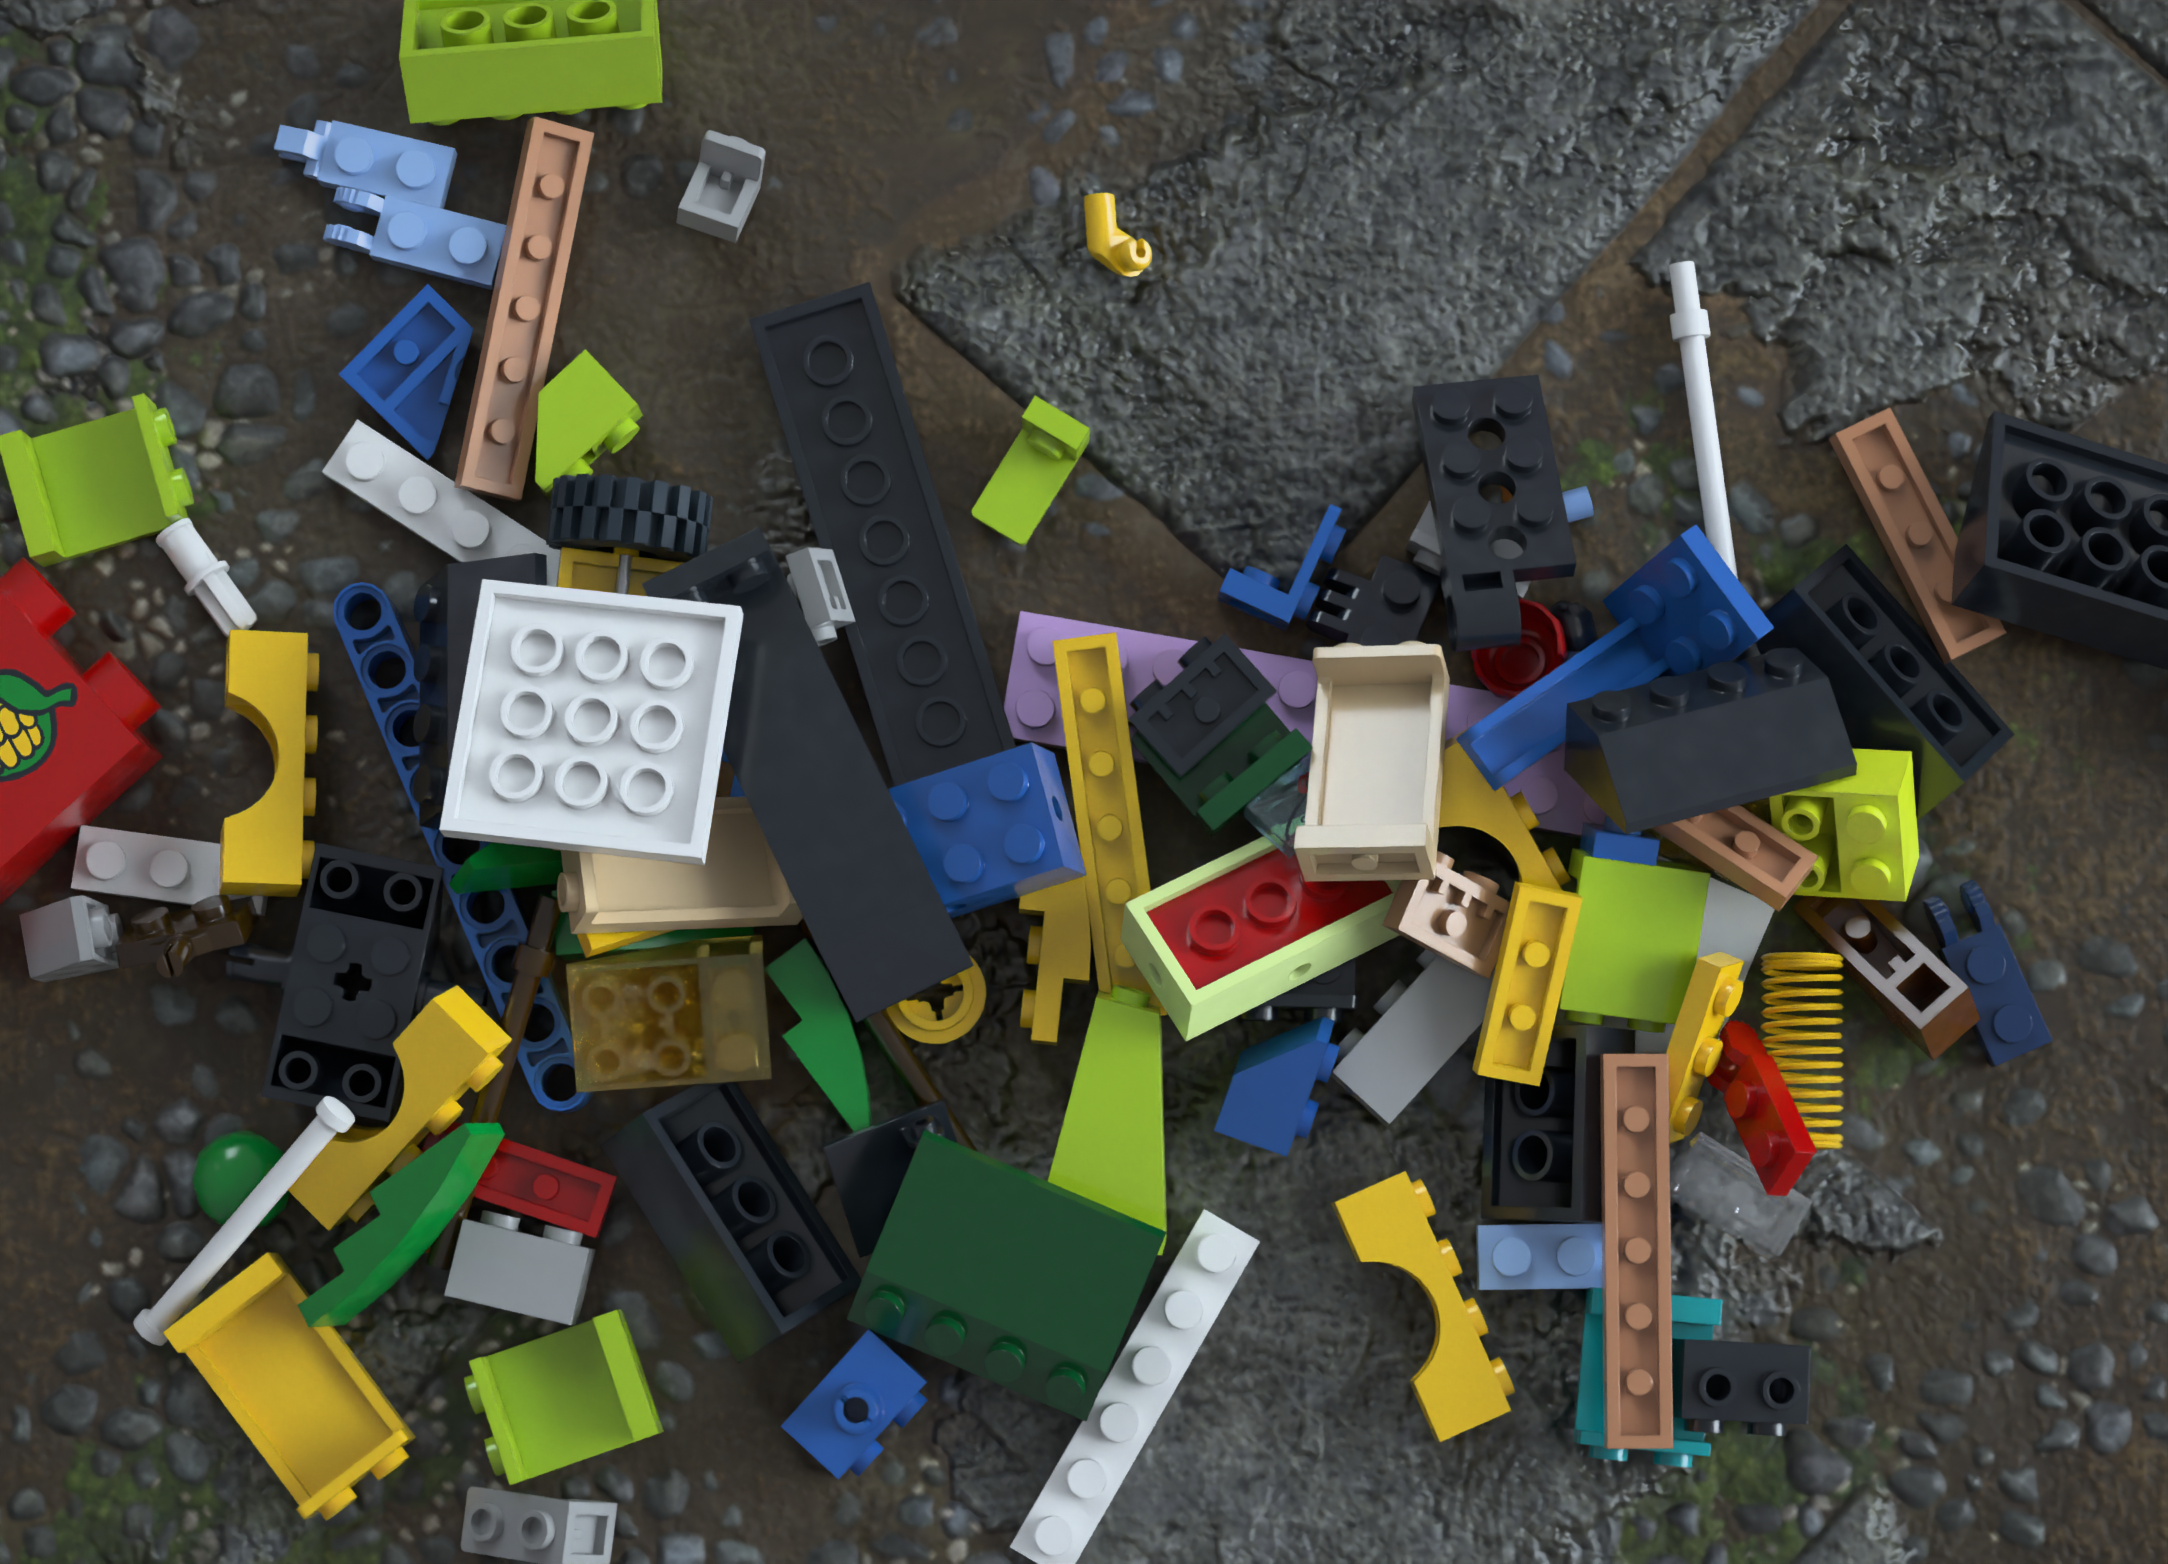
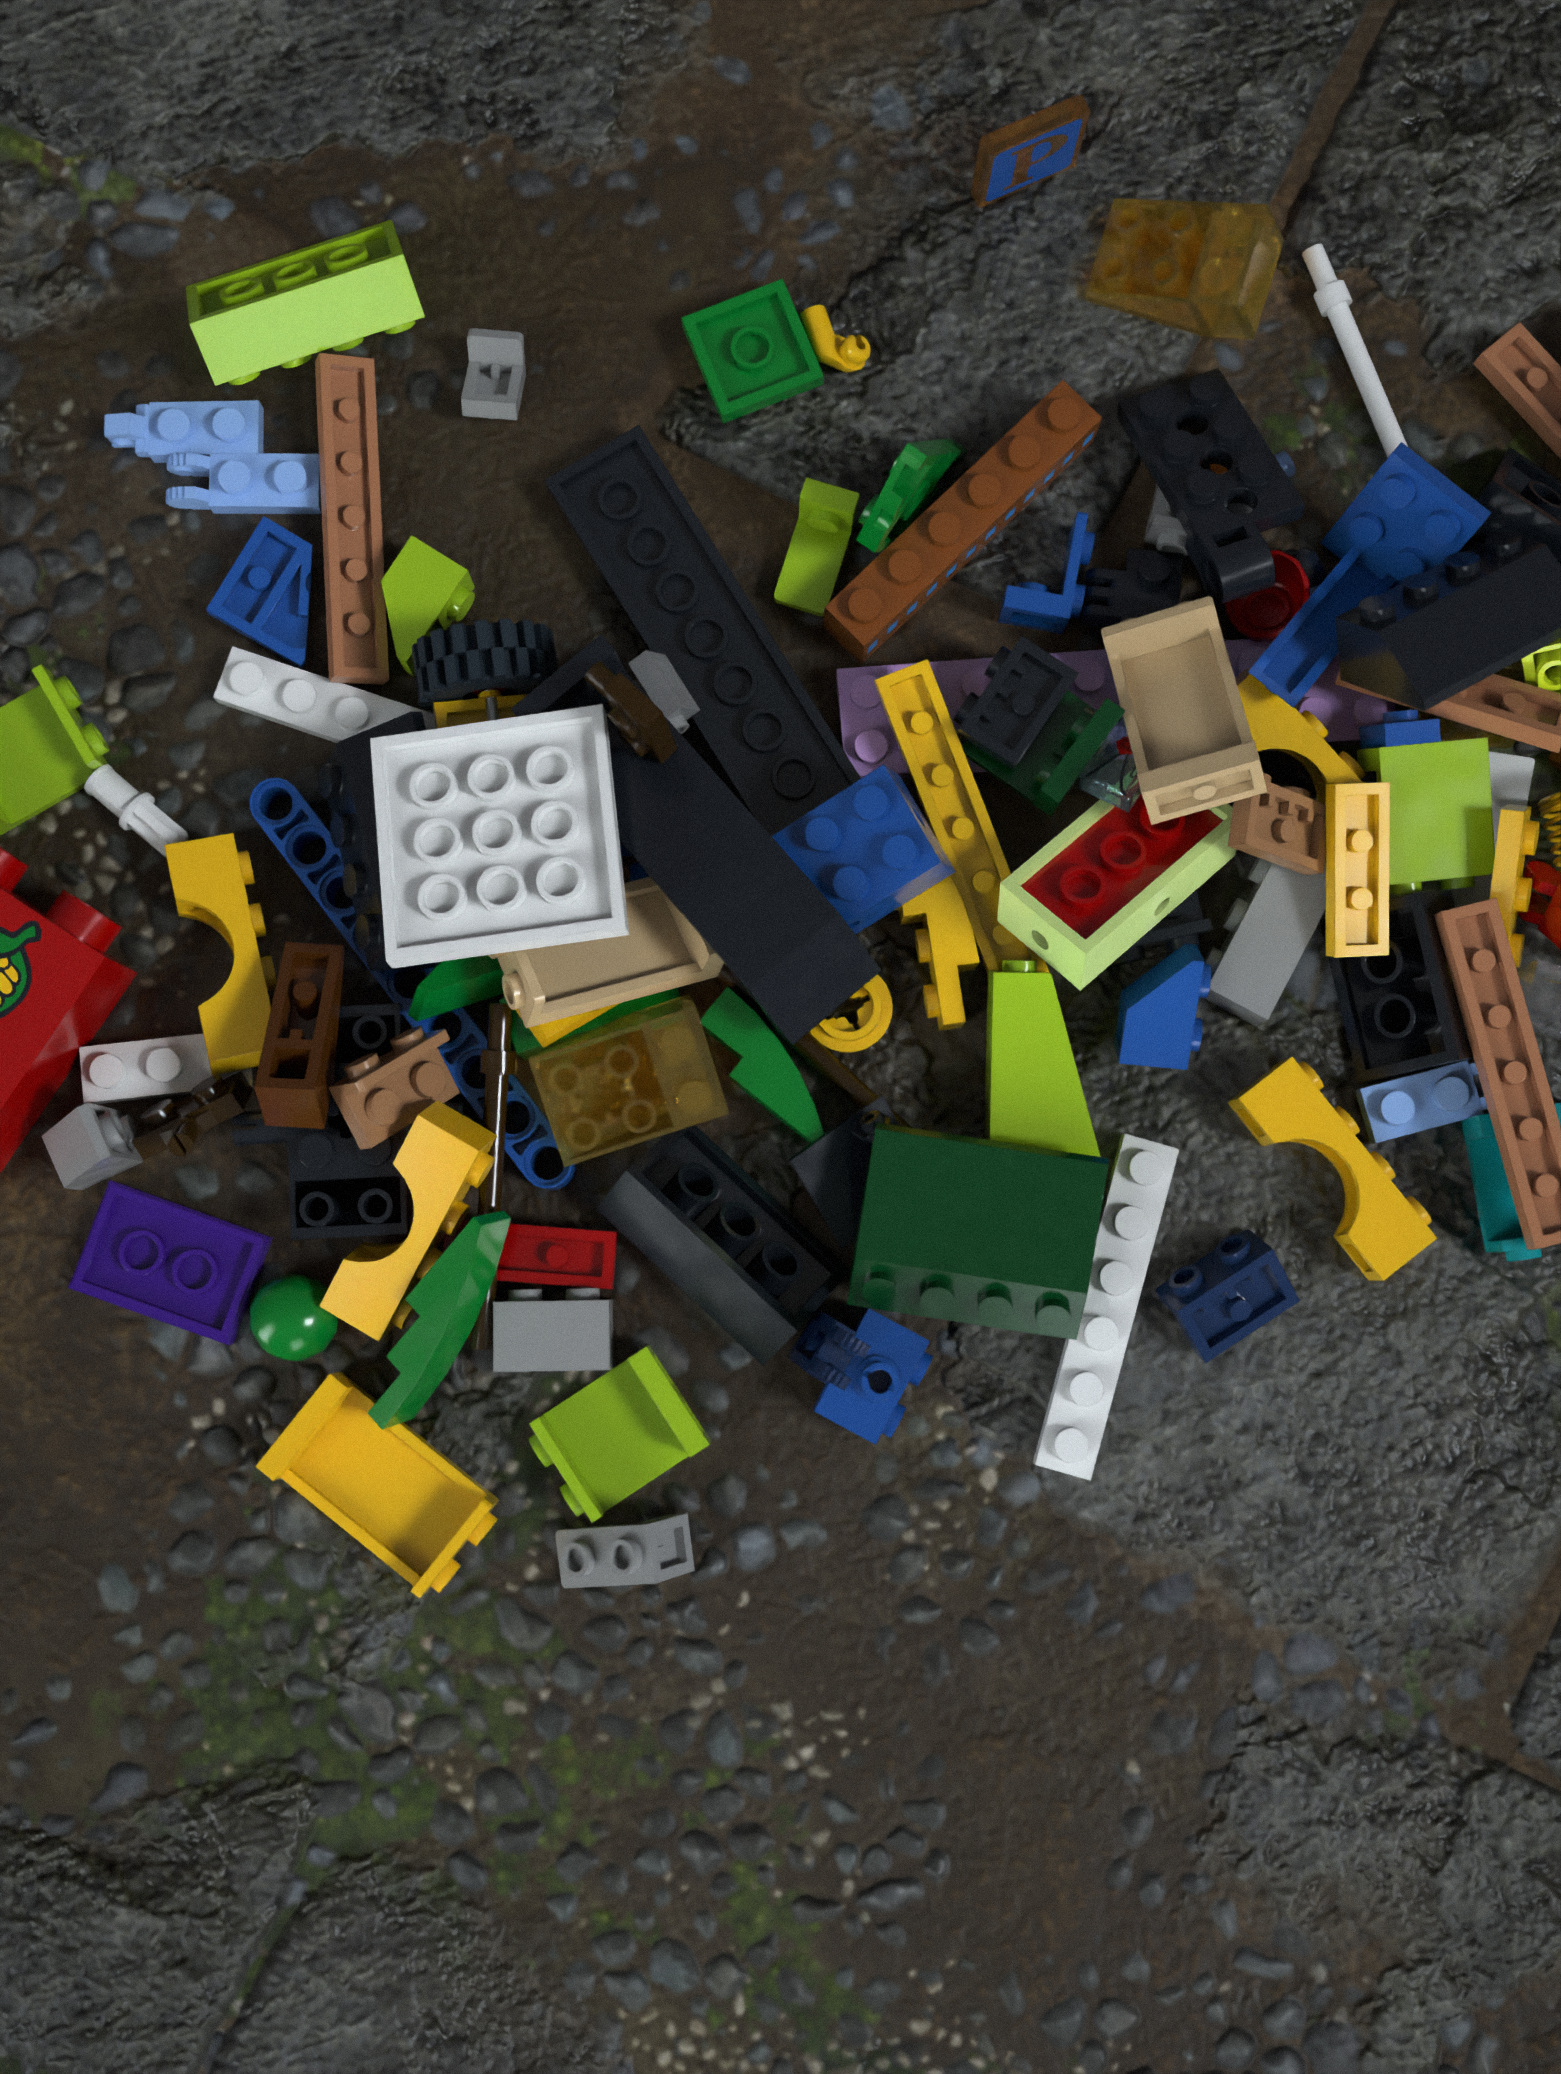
camera: 15 degrees left, 0 degrees up
white bar [133,1096,355,1346] -> none
none -> dark purple tile [68,1180,273,1345]
none -> reddish brown slope [254,942,345,1129]
none -> medium nougat bracket [328,1026,460,1150]
none -> dark brown plate [584,661,678,765]
none -> green plate [681,278,824,424]
none -> dark blue hinge [787,1309,871,1391]
none -> dark orange brick [823,380,1102,665]
none -> green wing [856,438,968,553]
none -> clear orange tile [971,95,1091,209]
none -> clear yellow slope [1083,198,1284,340]
none -> dark blue bracket [1155,1229,1300,1363]

